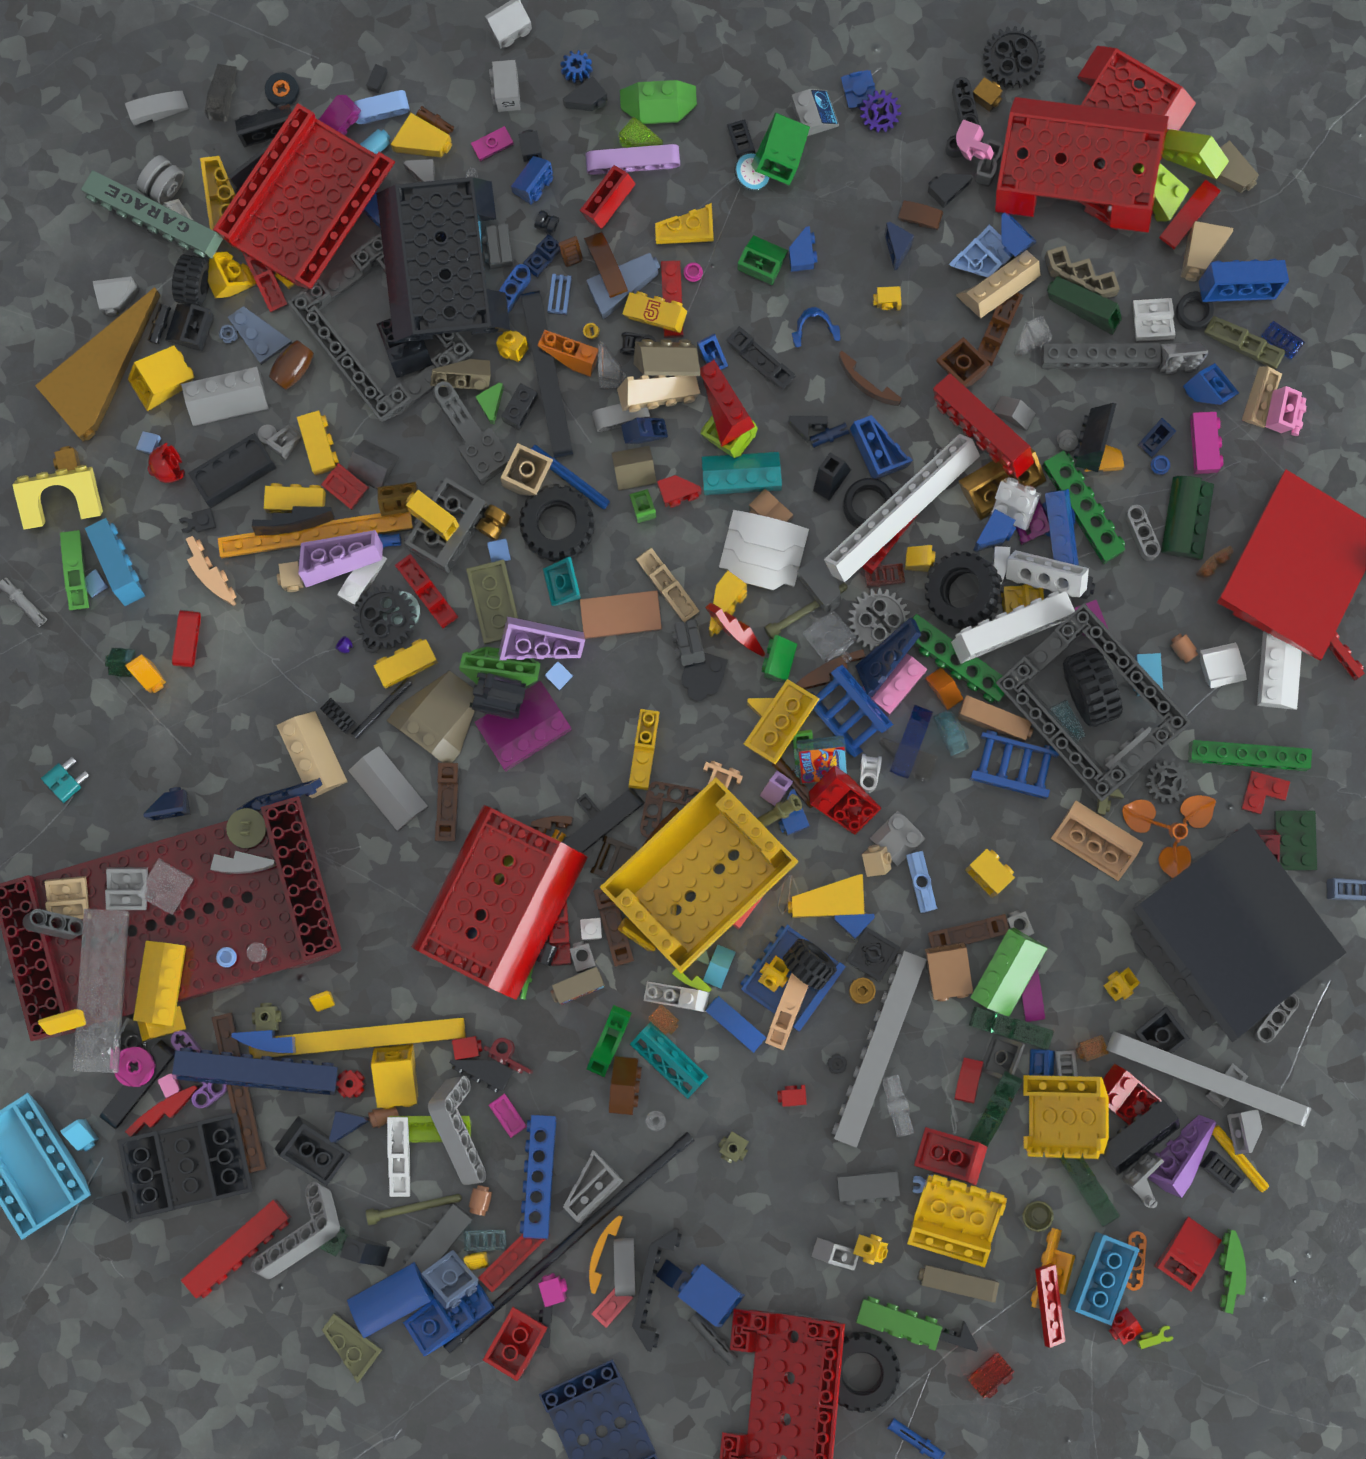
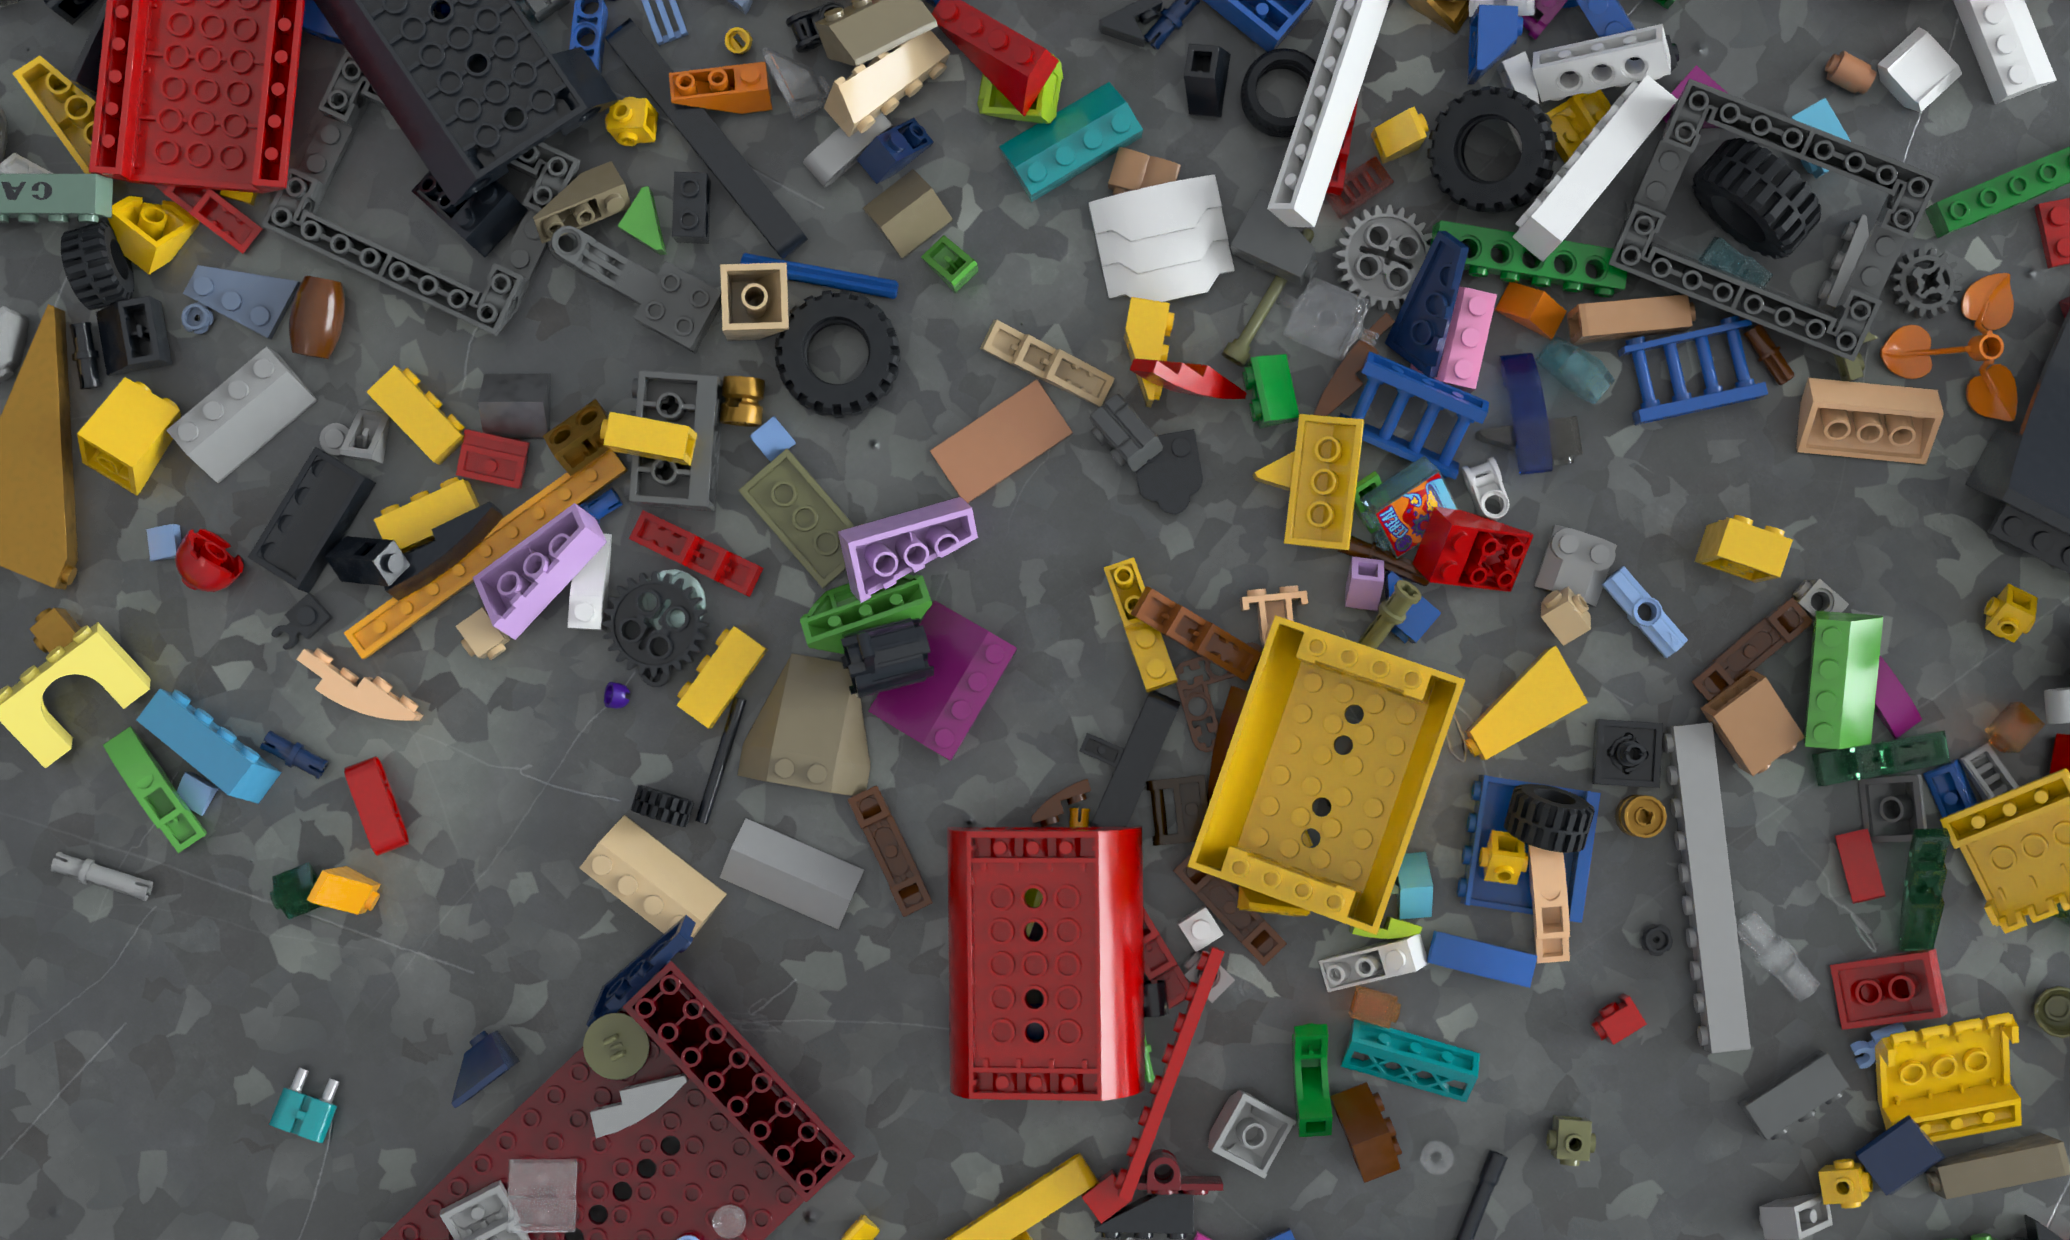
camera: 30 degrees left, 5 degrees up
teal slope [543,557,581,606] -> none
light blue slope [545,662,573,690] -> none
dark tan brick [550,967,605,1005] -> none
red slope [657,475,702,508] -> none
blue slope [834,914,875,940] -> none
none -> dark blue pin [260,730,329,779]
none -> black brick [325,536,410,586]
none -> red plate [1114,945,1225,1202]
none -> dark orange slope [1130,586,1262,682]
none -> light grey slope [1208,1090,1297,1179]
none -> reddish brown axle [1743,324,1794,385]
none -> dark blue slope [1855,1115,1946,1196]

